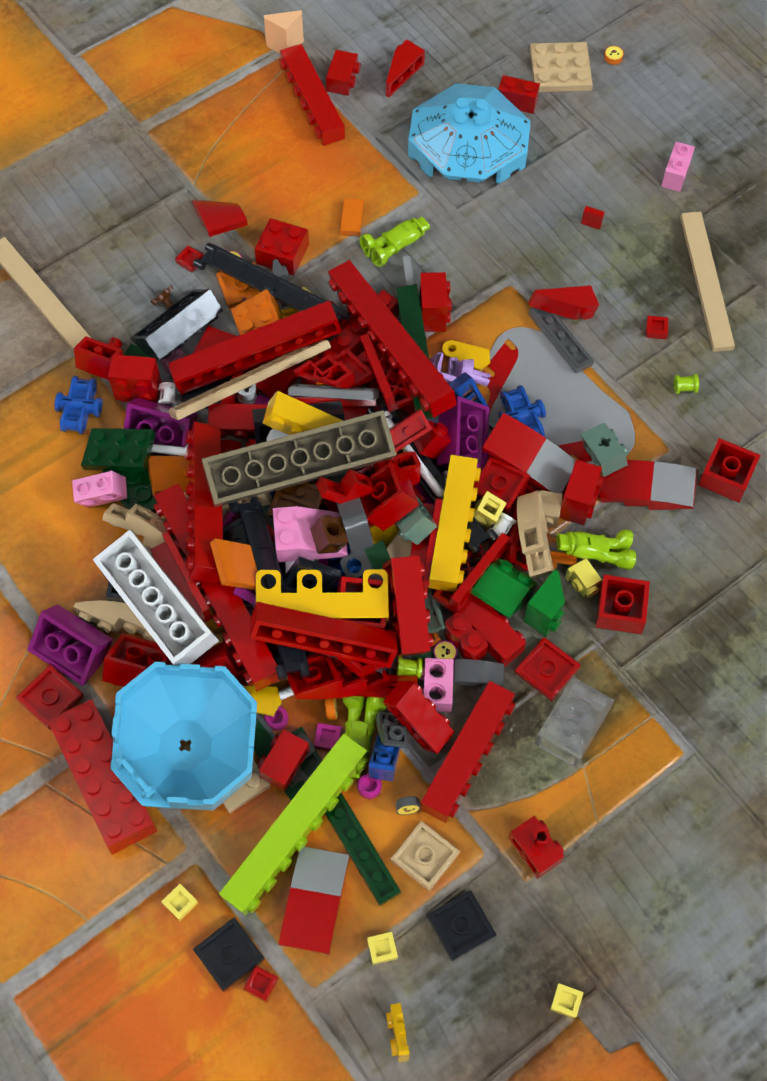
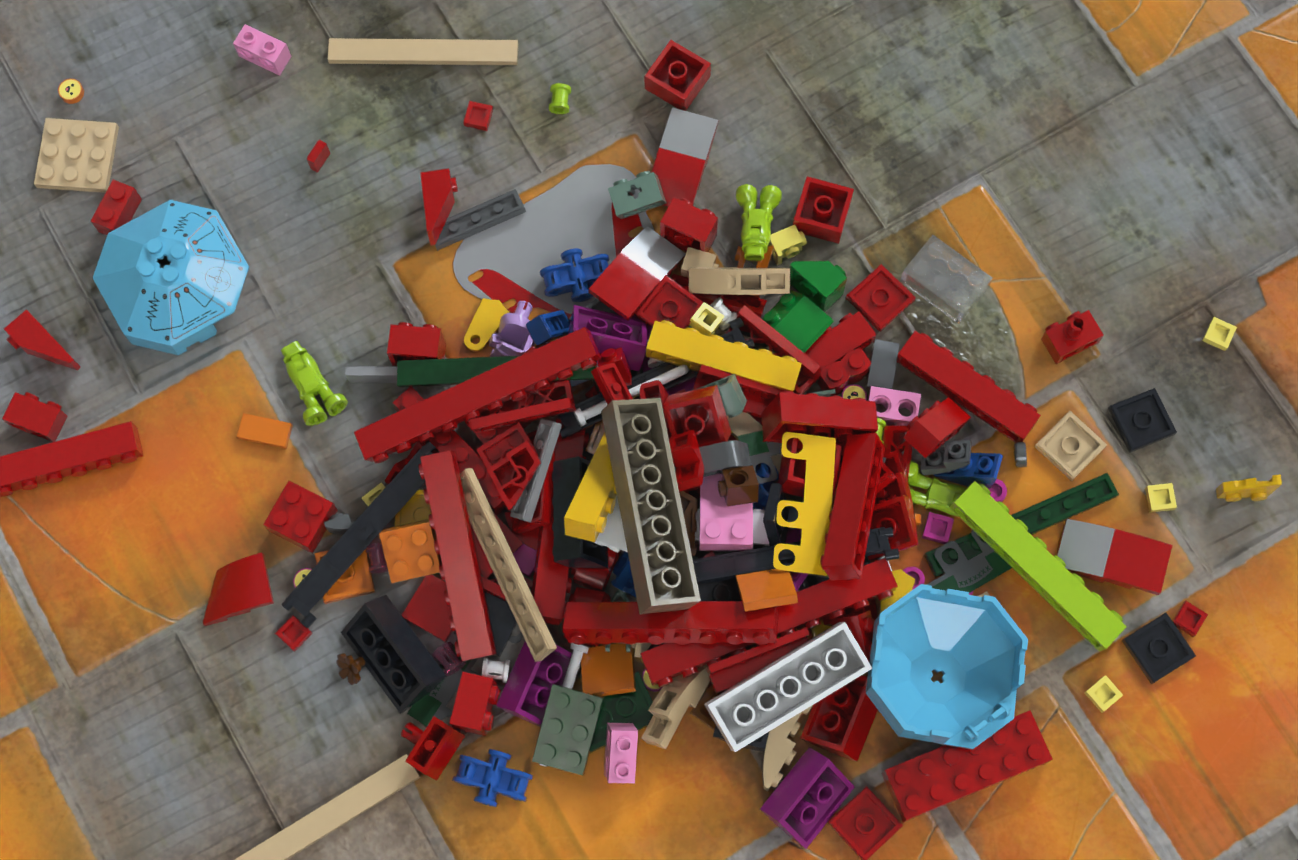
camera: 80 degrees left, 10 degrees up
red brick [258,729,310,791] -> none

